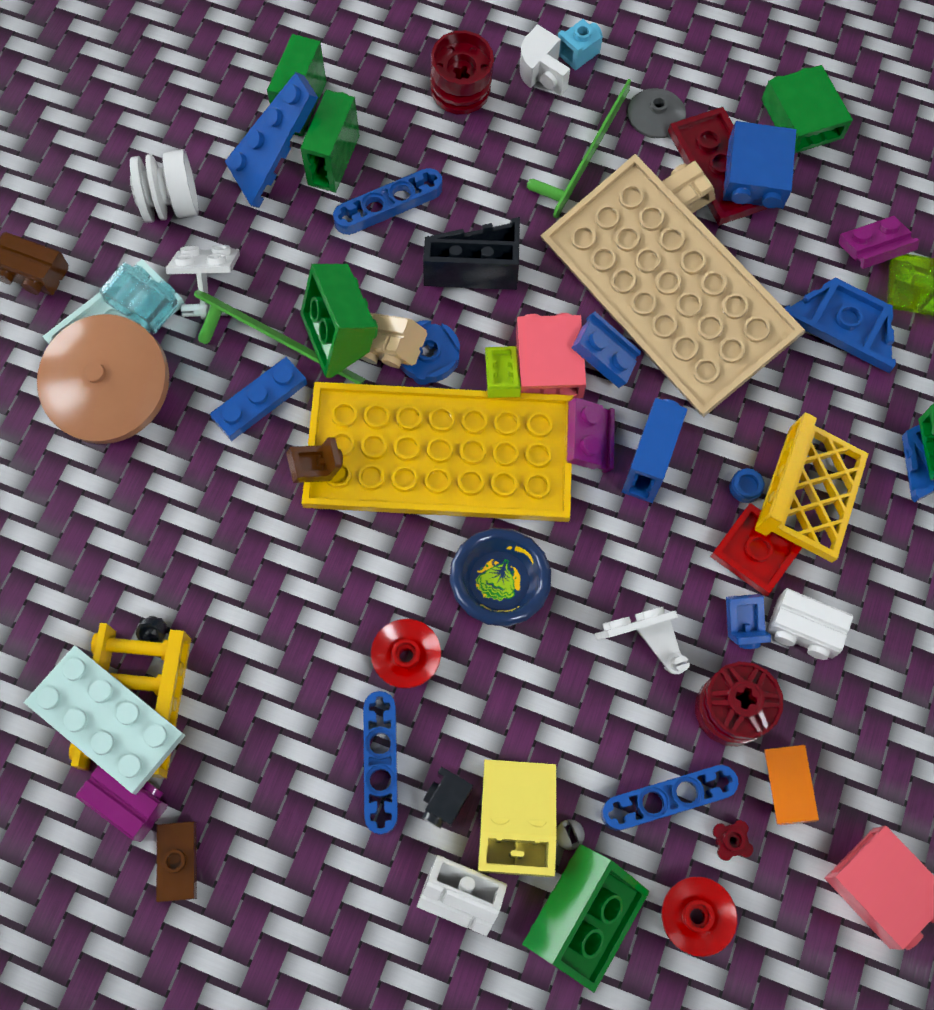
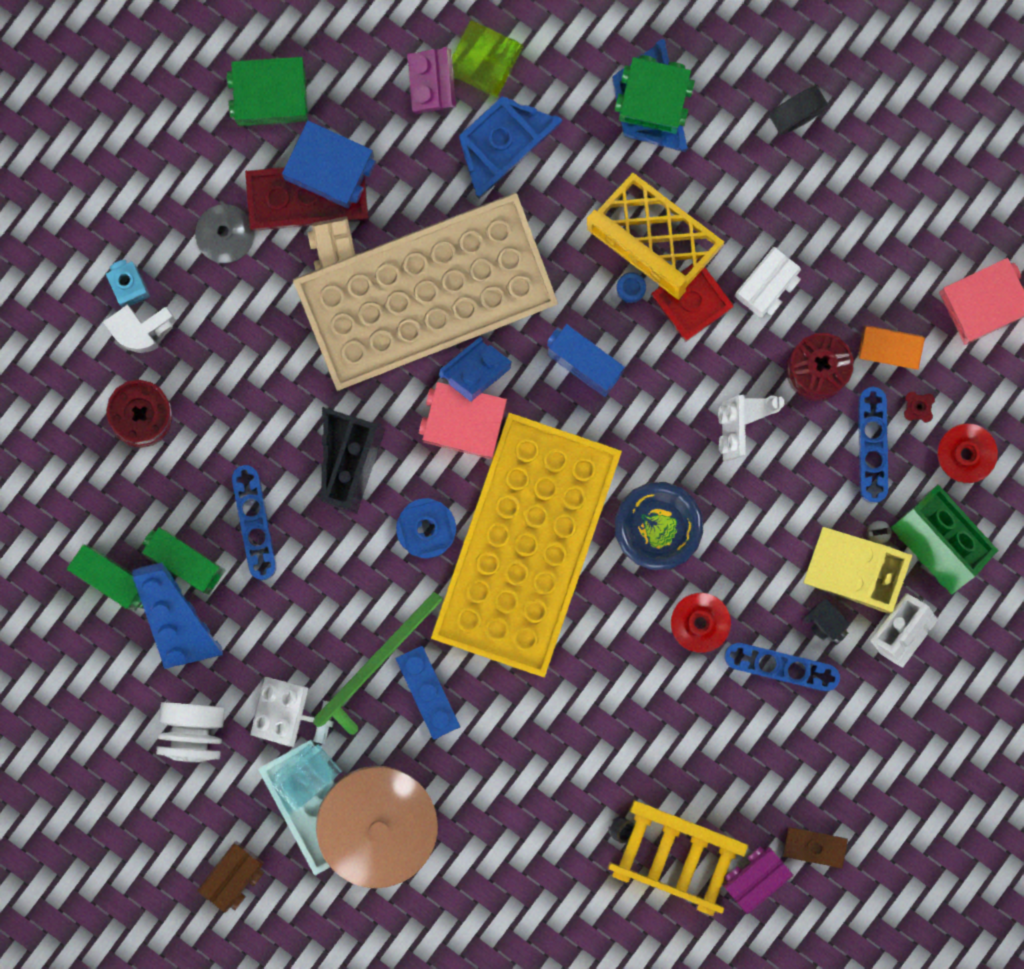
camera: 70 degrees left, 15 degrees up
light aqua plate [23,645,186,795] -> none
reddish brown bracket [286,437,343,483] -> none
green slope [300,264,378,378] -> none
tan brick [360,313,427,369] -> none
lime plate [485,346,521,398] -> none
bright green piece [527,79,631,219] -> none
magenta plate [567,397,615,473] -> none
blue bracket [726,594,771,649] -> none

